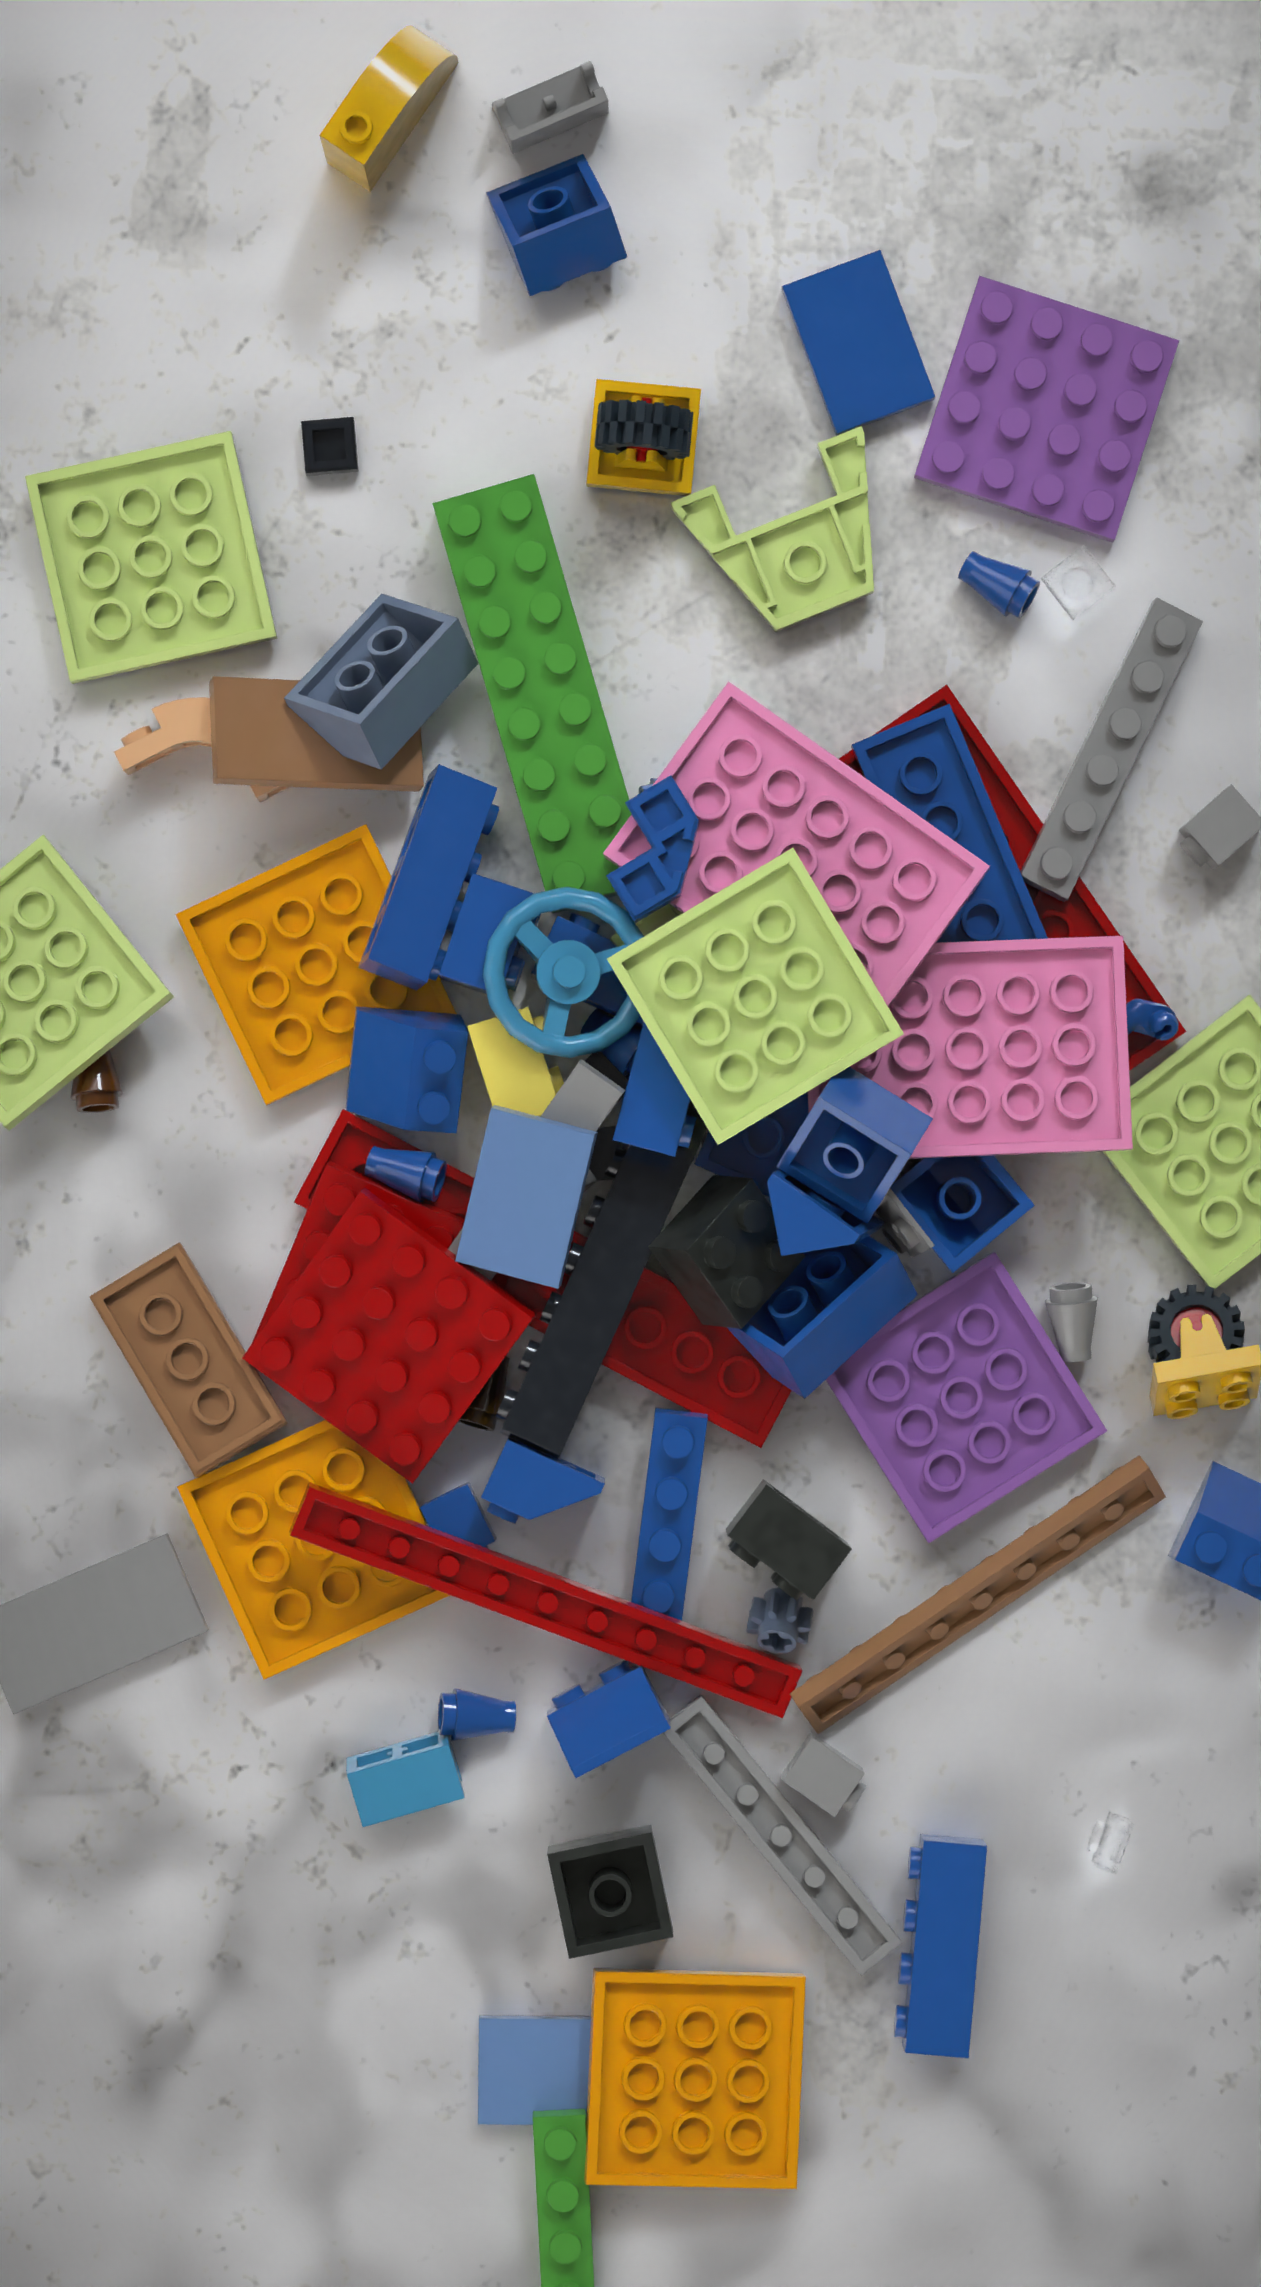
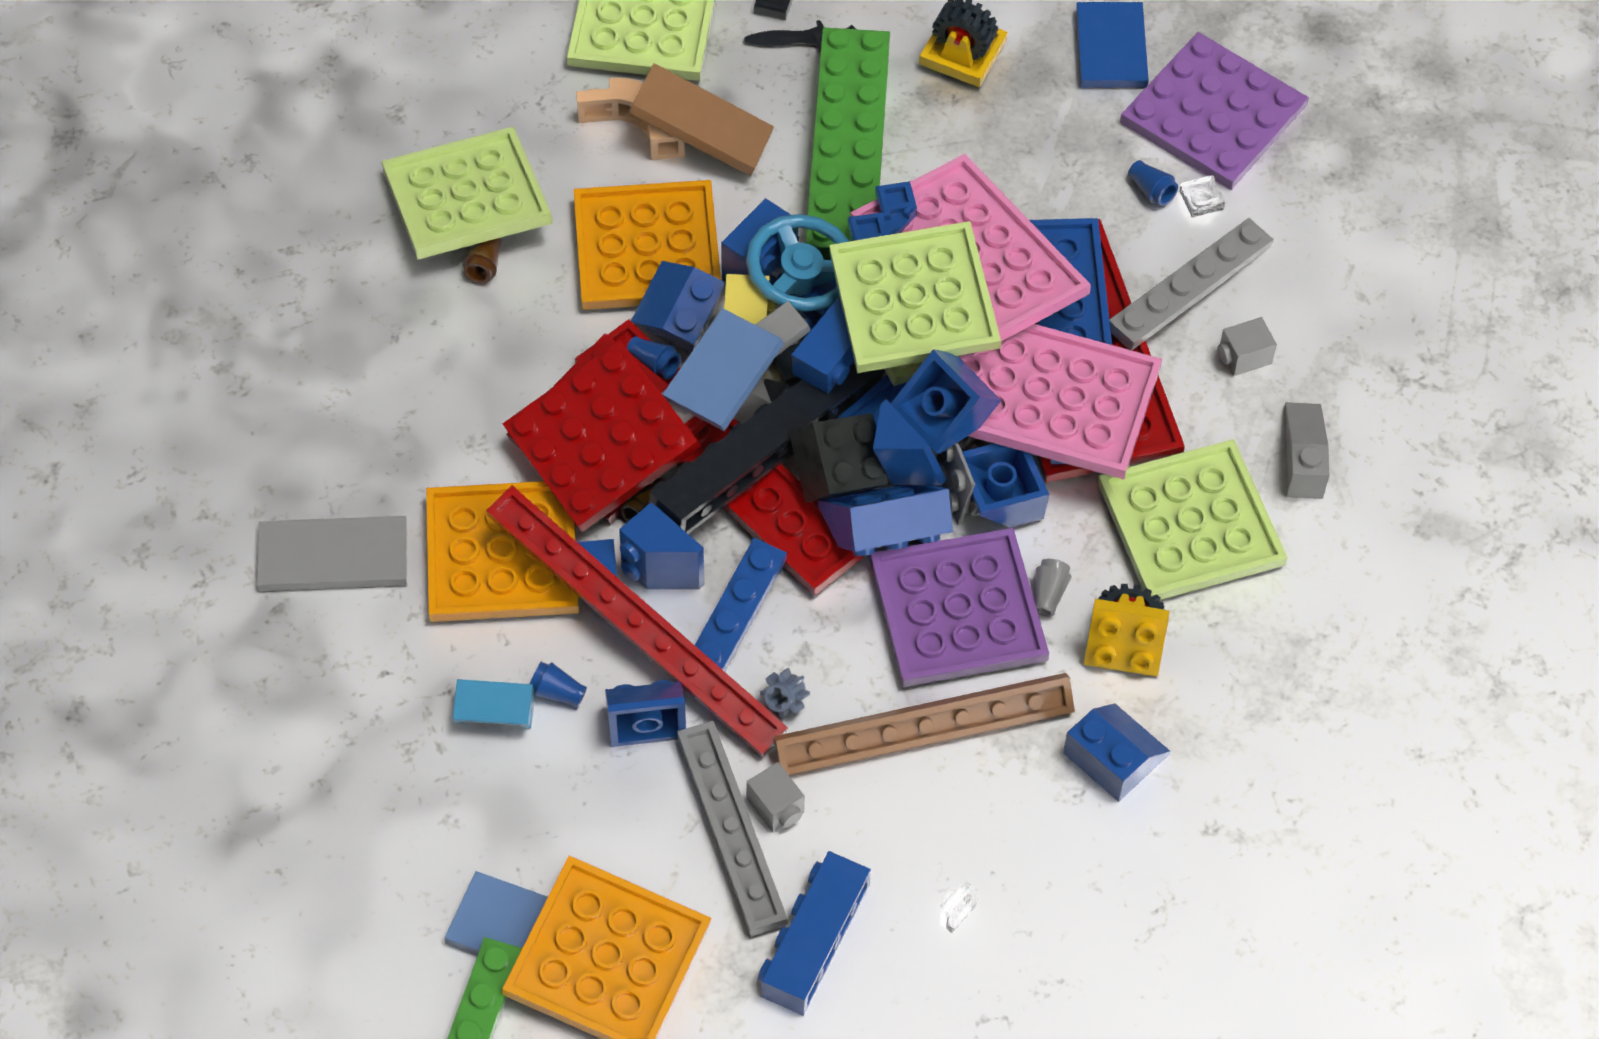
camera: 25 degrees right, 30 degrees down
medium nougat tile [89,1242,288,1478] -> none
sand blue slope [284,593,478,770] -> none
blue brick [358,764,499,991] -> none
pearl dark grey brick [547,1825,674,1959] -> none
yellowish green wing [671,426,874,632] -> none
pearl dark grey brick [725,1479,852,1600] -> none
blue arm [1126,998,1179,1041] -> none
none -> black sword [744,20,856,53]

